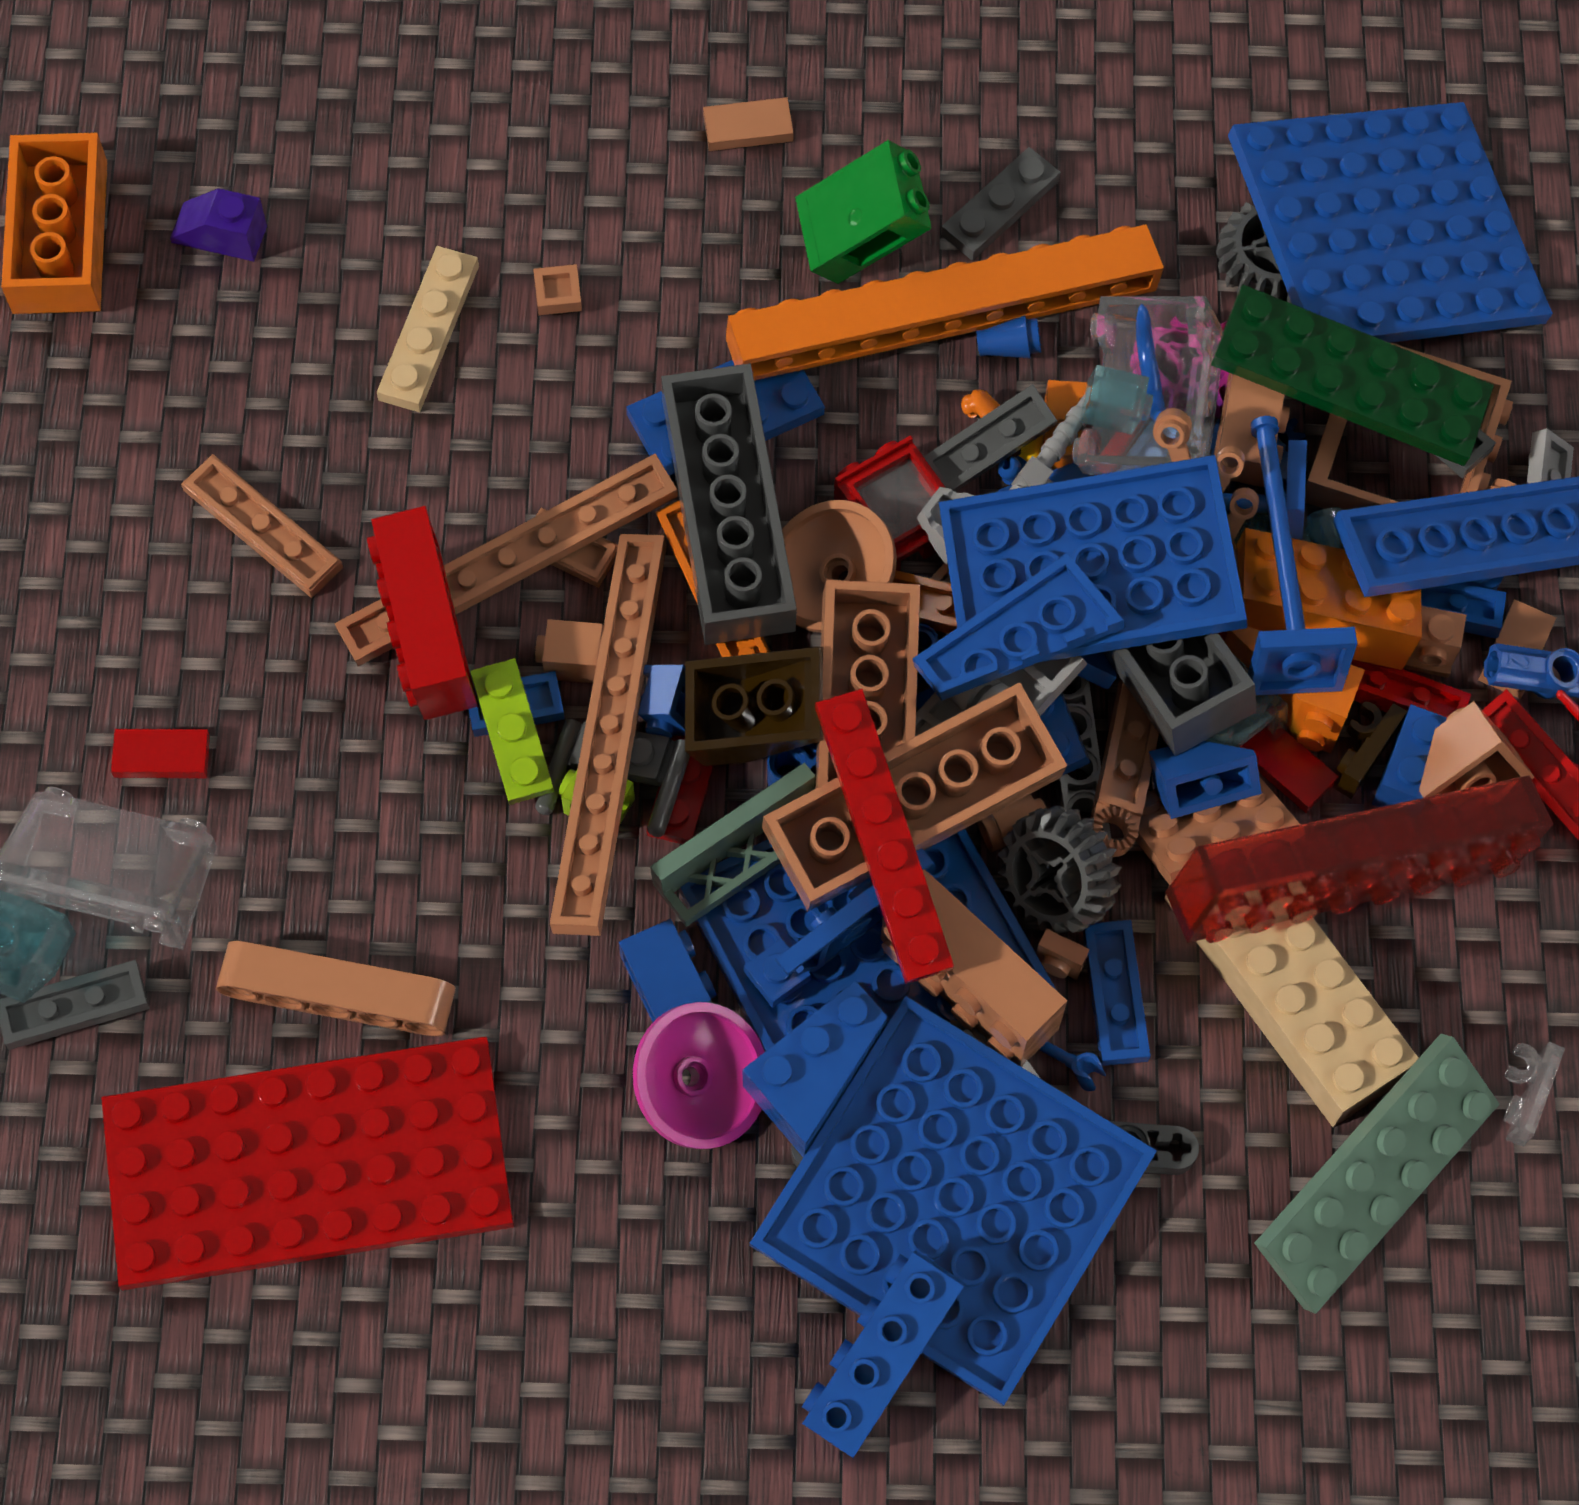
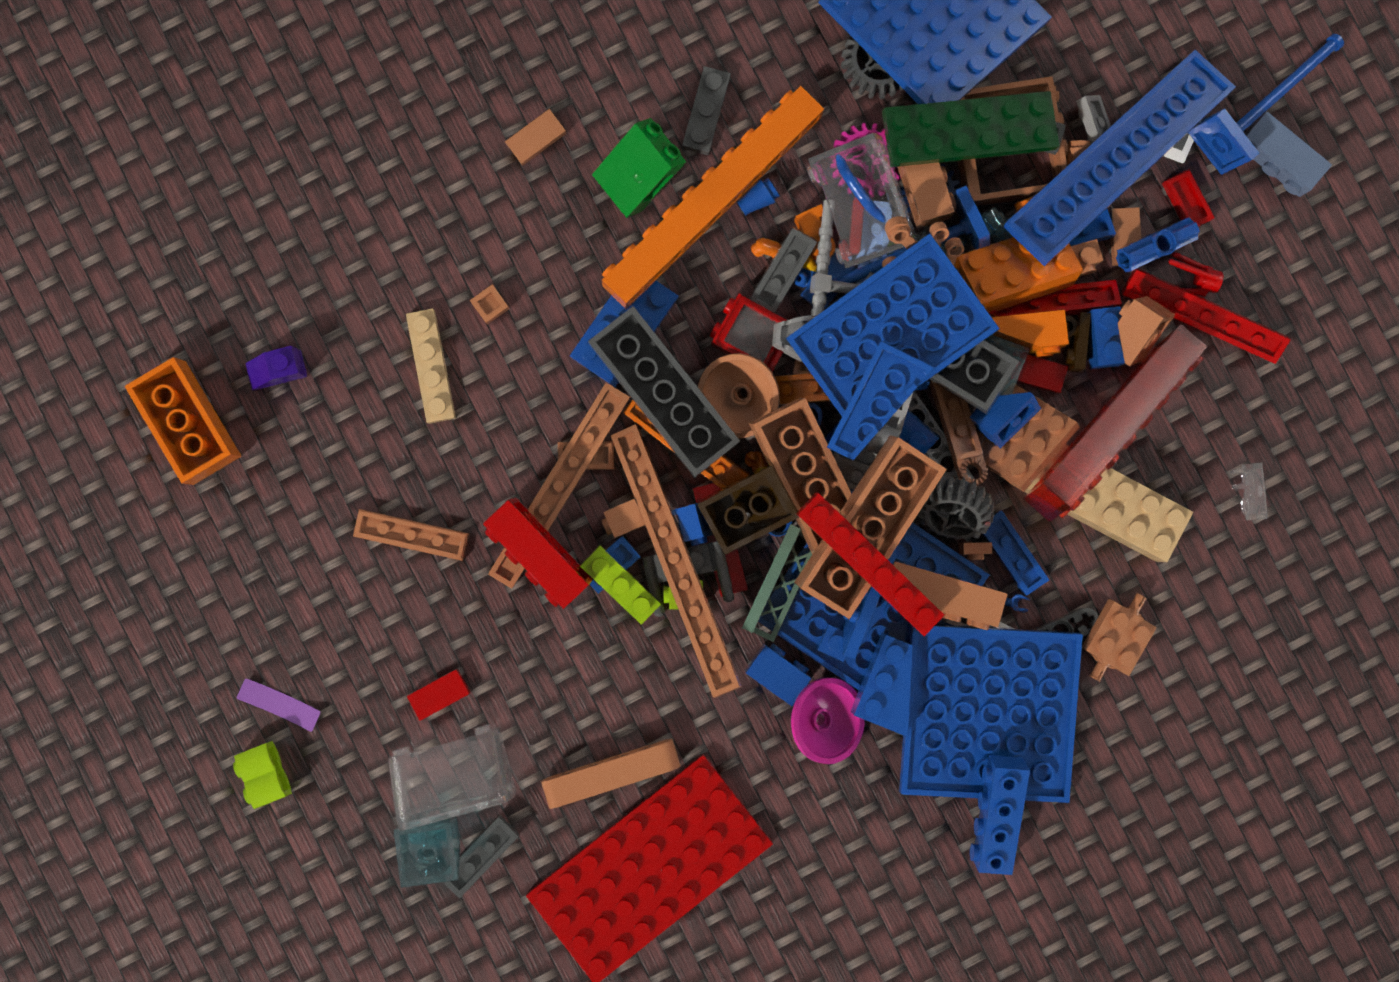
camera: 25 degrees left, 20 degrees up
clear light blue brick [1080,365,1153,434] -> none
blue tile [1248,416,1357,695] -> none
sand green plate [1254,1034,1499,1314] -> none
none -> nougat plate [1082,593,1157,682]

